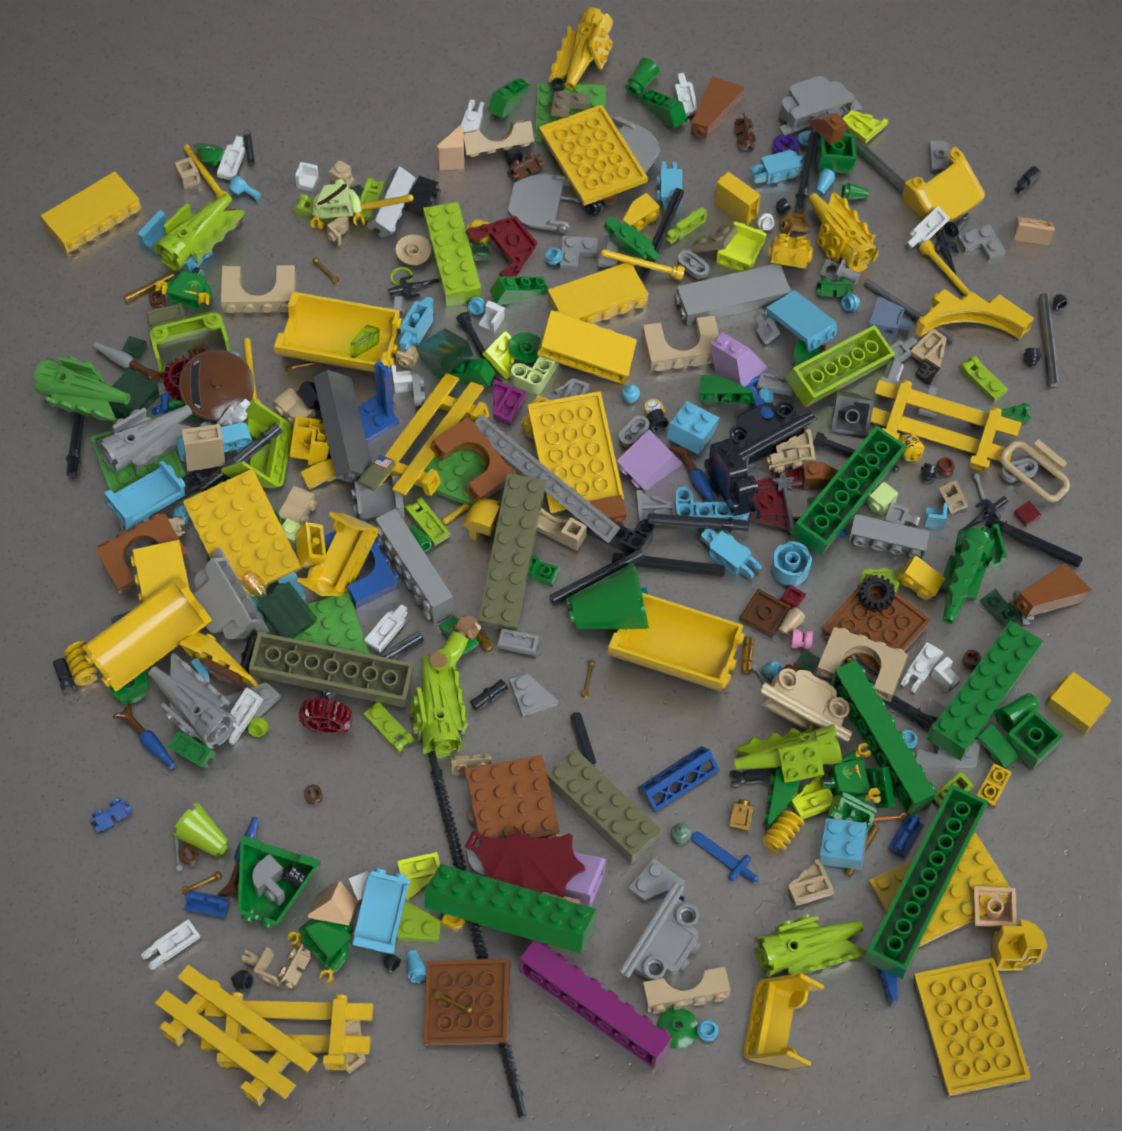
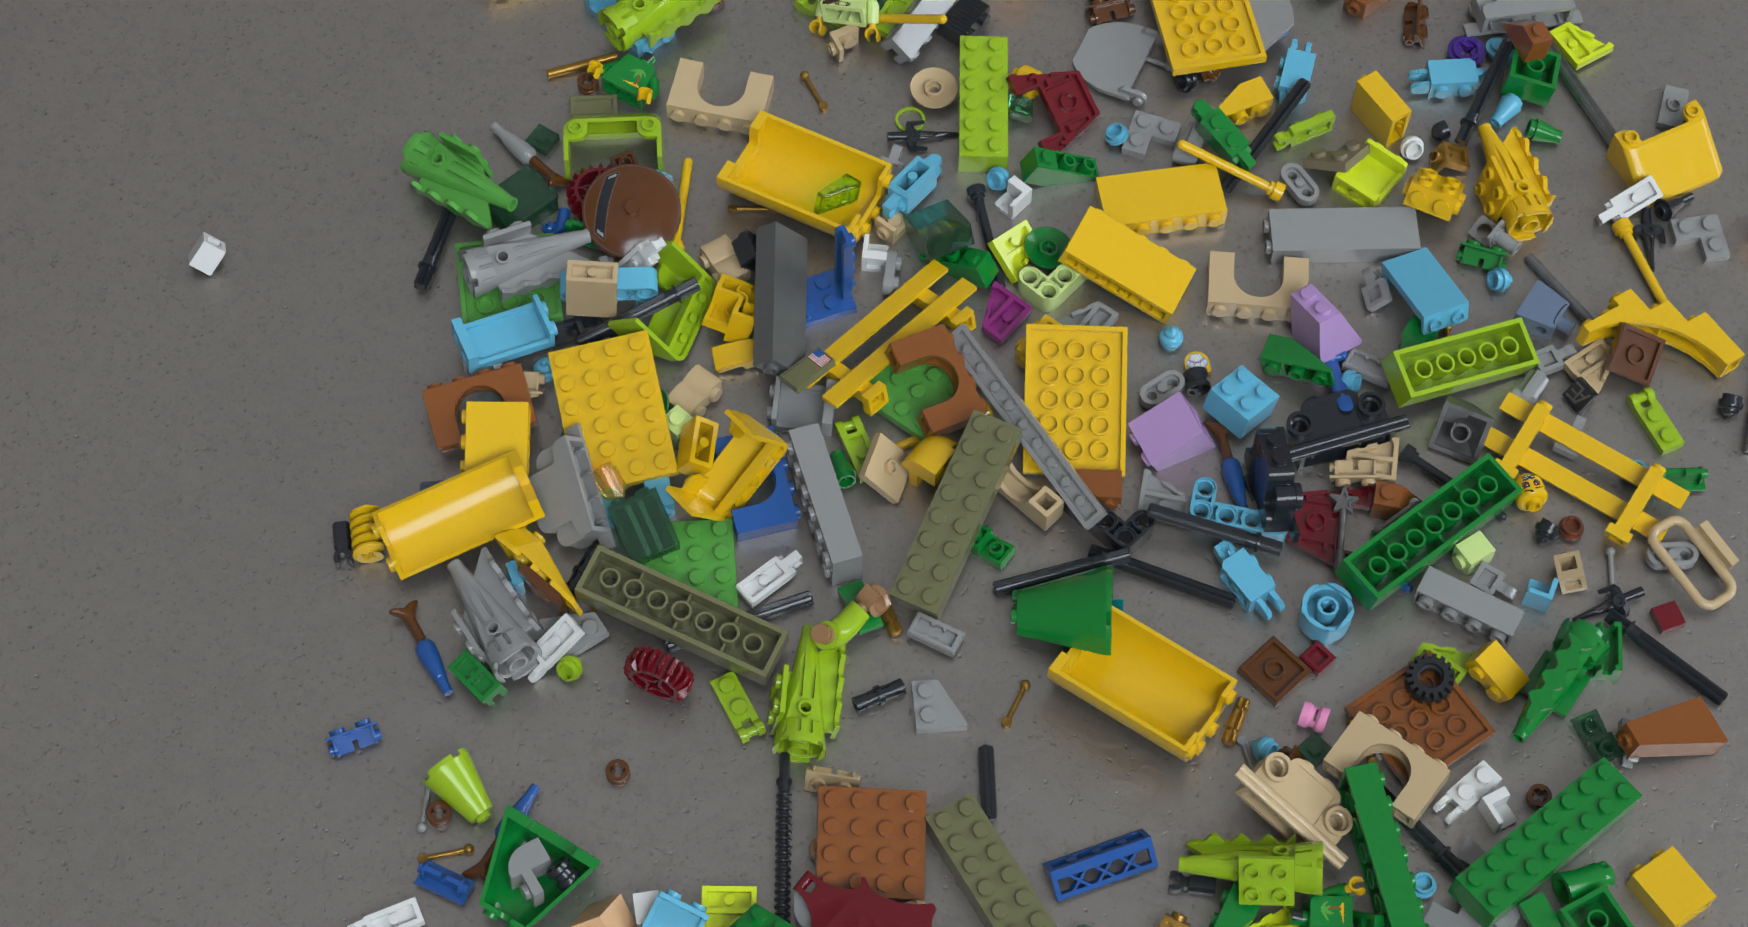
camera: 15 degrees right, 0 degrees up
green plate [109,671,149,705] -> none
tan cone [778,607,805,636] -> none
none -> tan plate [858,432,909,504]
none -> light grey hinge [1374,498,1420,534]
none -> reddish brown tile [1603,322,1666,387]

